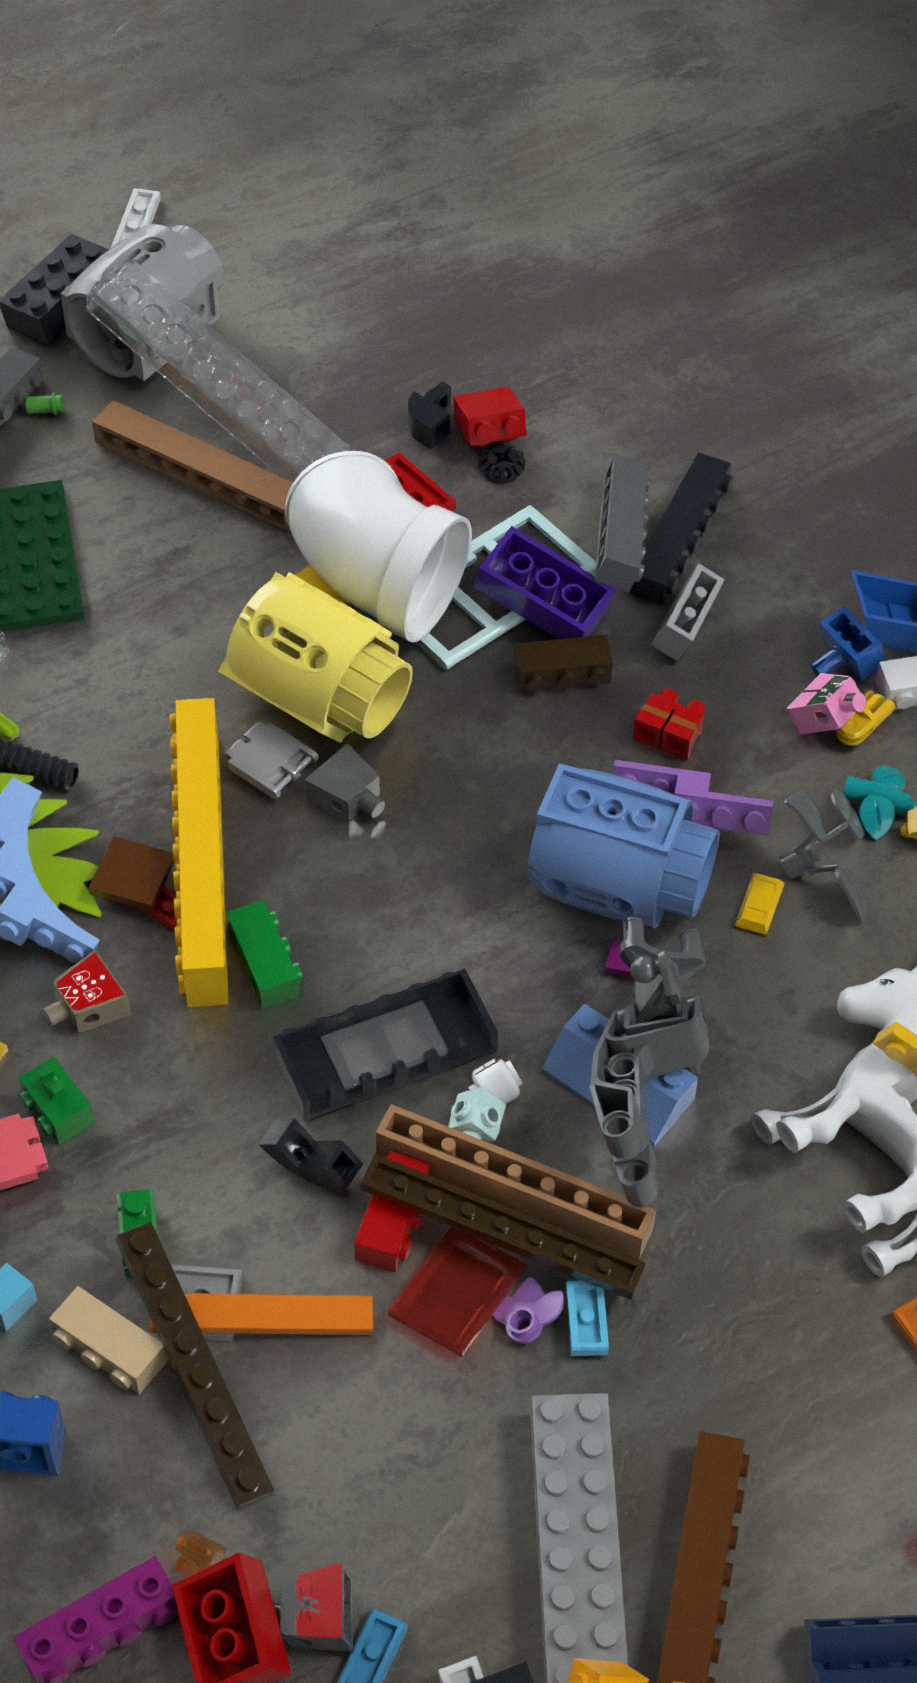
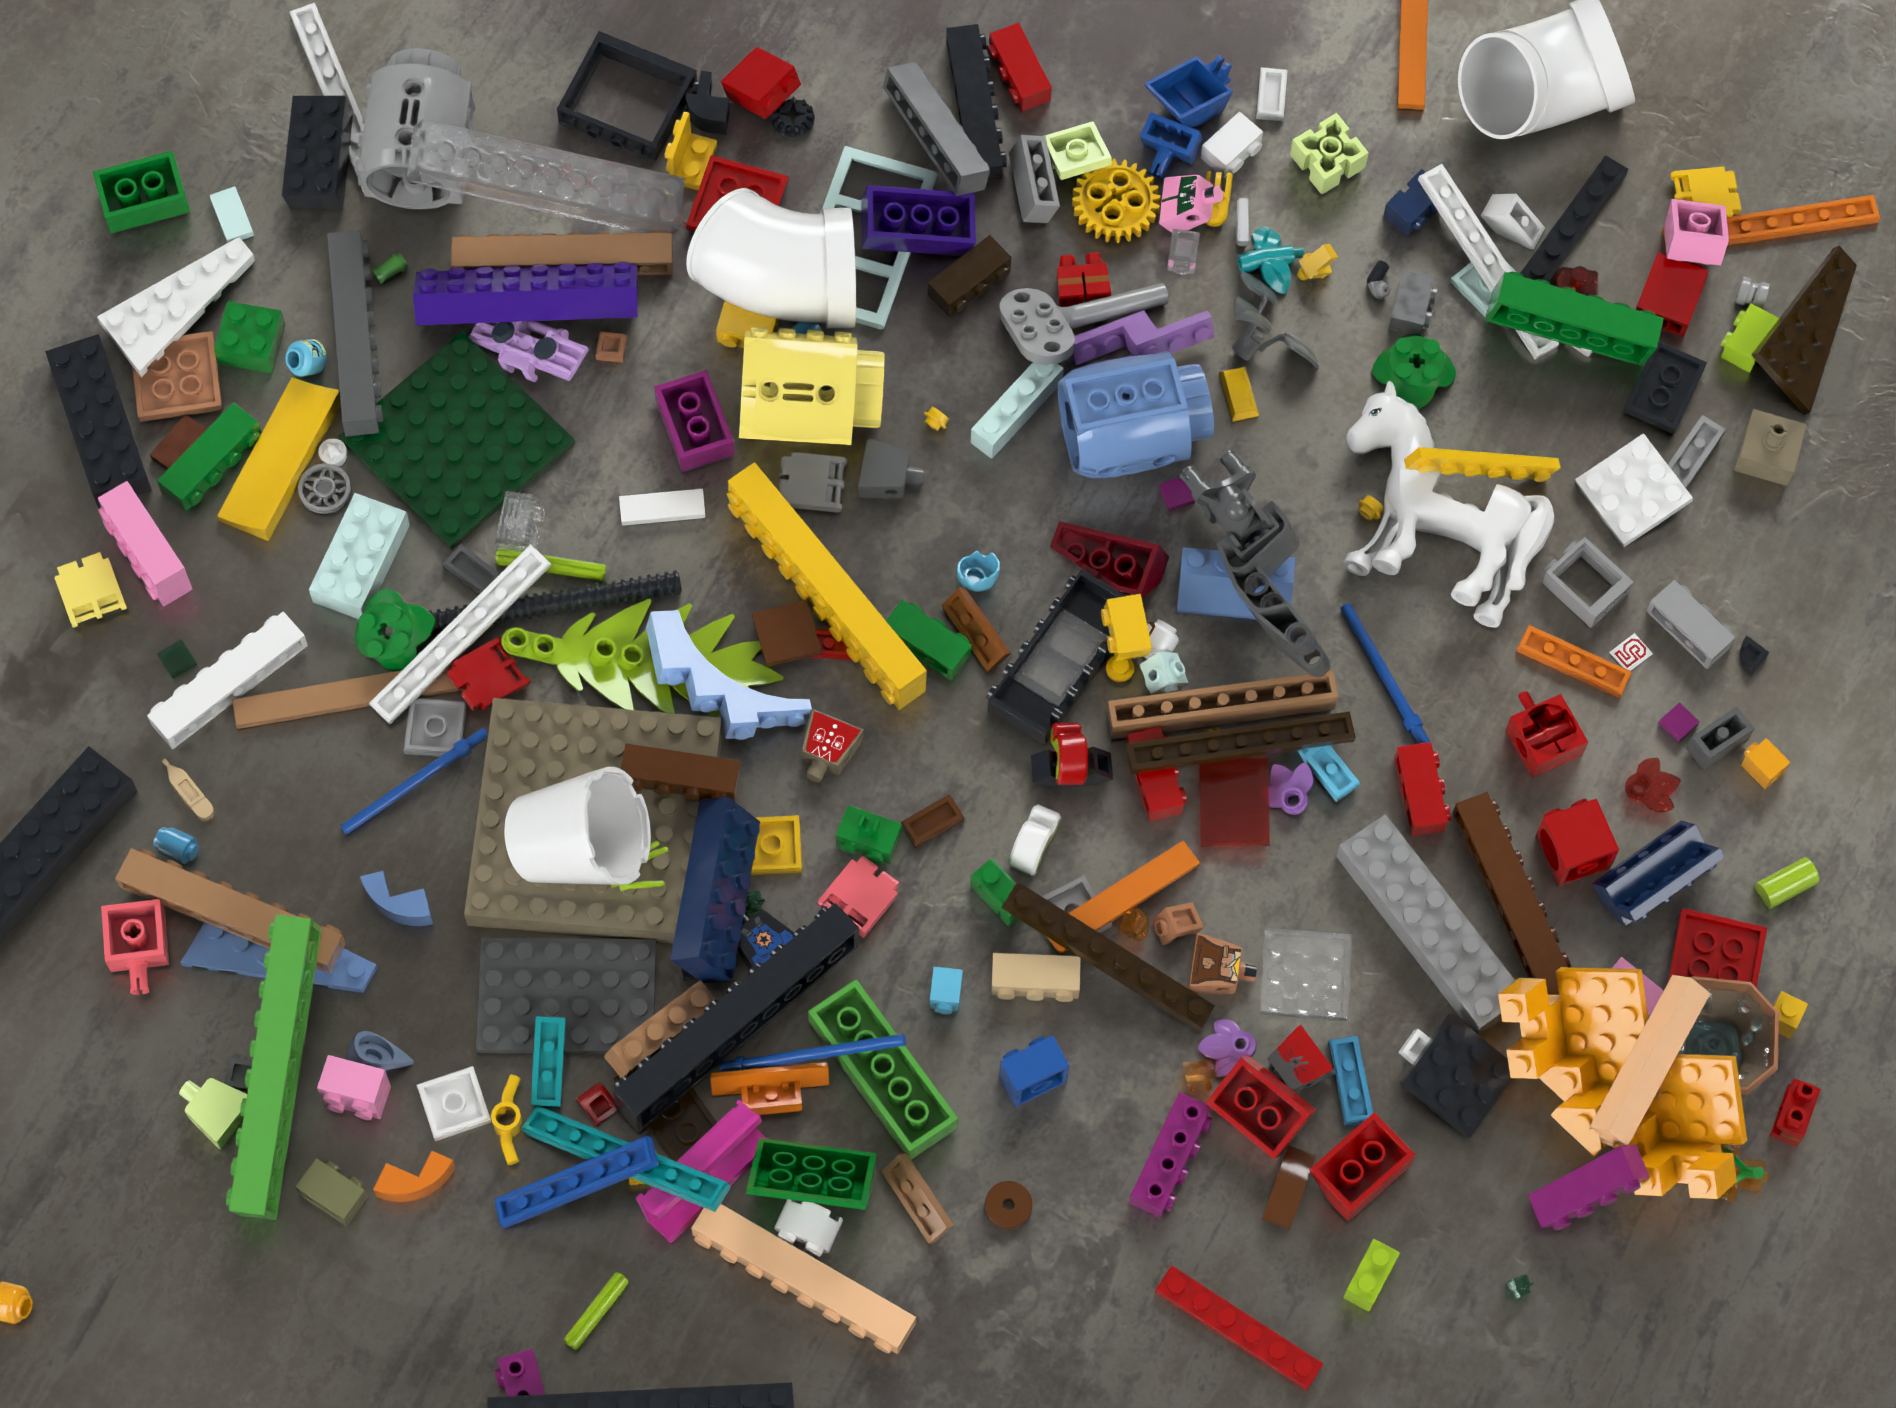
camera: 35 degrees left, 15 degrees up
none -> dark purple brick [413,262,639,325]
none -> lavender piece [468,321,589,382]
none -> black window [557,31,697,161]
none -> nougat tile [595,331,627,363]
none -> white tile [619,489,705,526]
none -> magenta brick [654,370,735,472]
none -> yellow bracket [665,112,717,190]
none -> reddish brown tile [901,794,965,848]
none -> yellow plate [924,406,950,431]
none -> dark orange plate [941,587,1011,672]
none -> medium azure hair [956,551,1000,592]
none -> light aqua brick [971,362,1064,459]
none -> red brick [986,22,1052,112]
none -> light grey piece [999,283,1169,365]
none -> white animal [1009,804,1061,876]
none -> yellowish green plate [1045,121,1112,180]
none -> dark red wedge [1050,521,1169,598]
none -> red animal [1050,723,1088,785]
none -> yellow gear [1072,159,1160,243]
none -> yellow brick [1101,594,1152,661]
none -> yellow plate [1106,656,1135,682]
none -> clear orange tile [1120,908,1150,941]
none -> nougat bracket [1152,902,1204,945]
none -> clear brick [1167,229,1200,275]
none -> torso [1188,933,1257,995]
none -> medium lavender plate [1198,1019,1257,1077]
none -> tile [1236,198,1249,247]
none -> clear plate [1260,928,1352,1021]
none -> blue bar [1340,603,1430,744]
none -> yellow plate [1358,495,1384,521]
none -> red brick [1394,742,1451,836]
none -> red piece [1505,691,1588,779]
none -> red brick [1535,798,1619,887]

